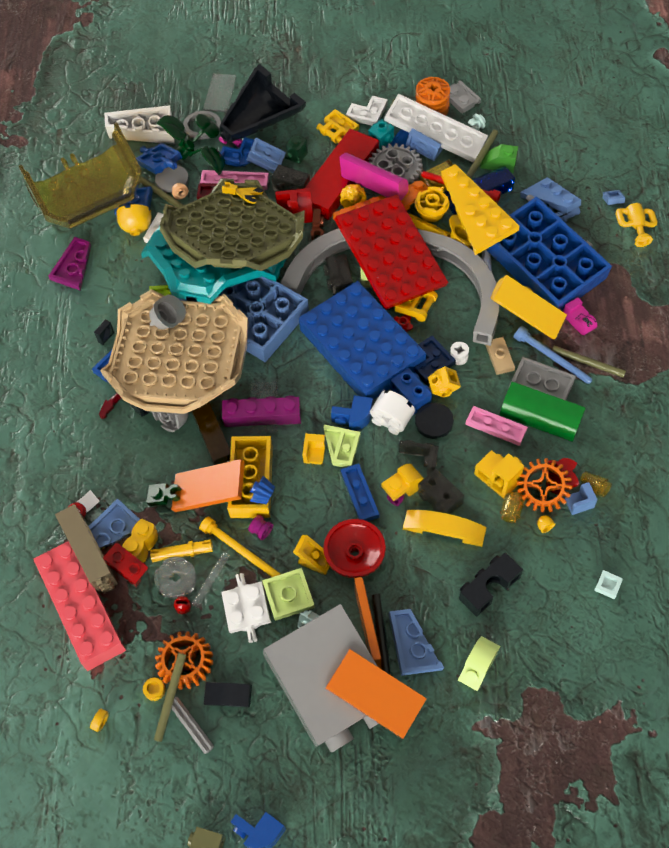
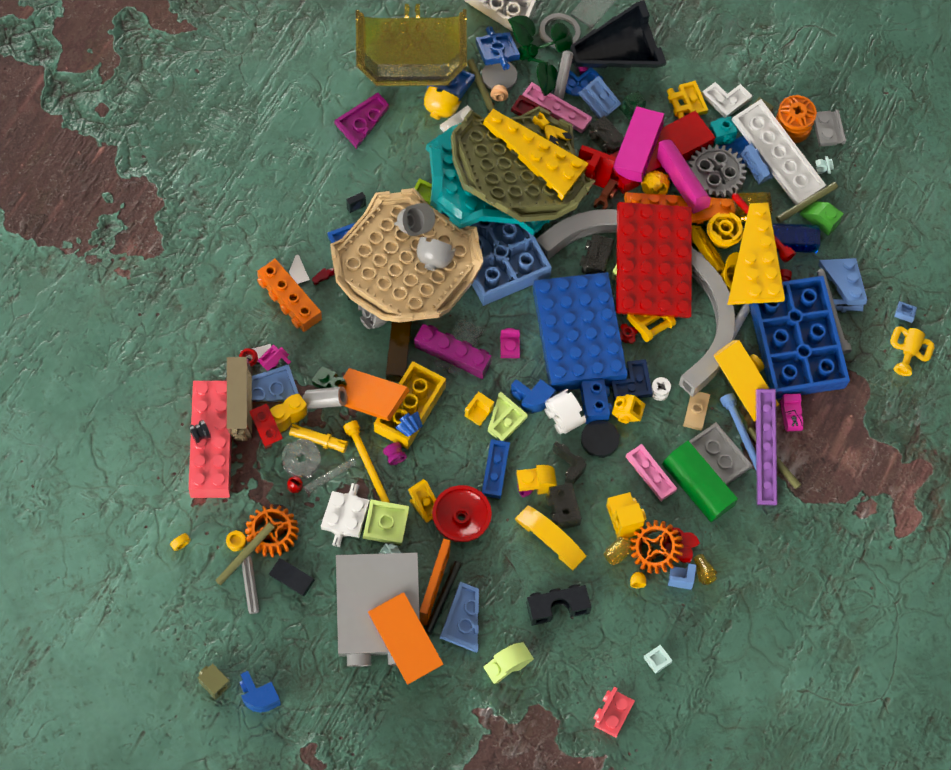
camera: 20 degrees right, 5 degrees up
none -> black wheel [188,420,211,444]
none -> orange brick [257,259,322,332]
none -> dark pink bracket [257,344,291,371]
none -> white sticker [289,255,310,284]
none -> light grey brick [302,387,347,409]
none -> light grey cylinder [416,237,456,271]
none -> yellow wing [483,109,588,200]
none -> dark pink bracket [500,328,520,358]
none -> light grey axle [554,50,573,100]
none -> coral bracket [593,687,635,738]
none -> dark pink brick [614,106,664,183]
none -> medium lavender tile [755,389,777,505]

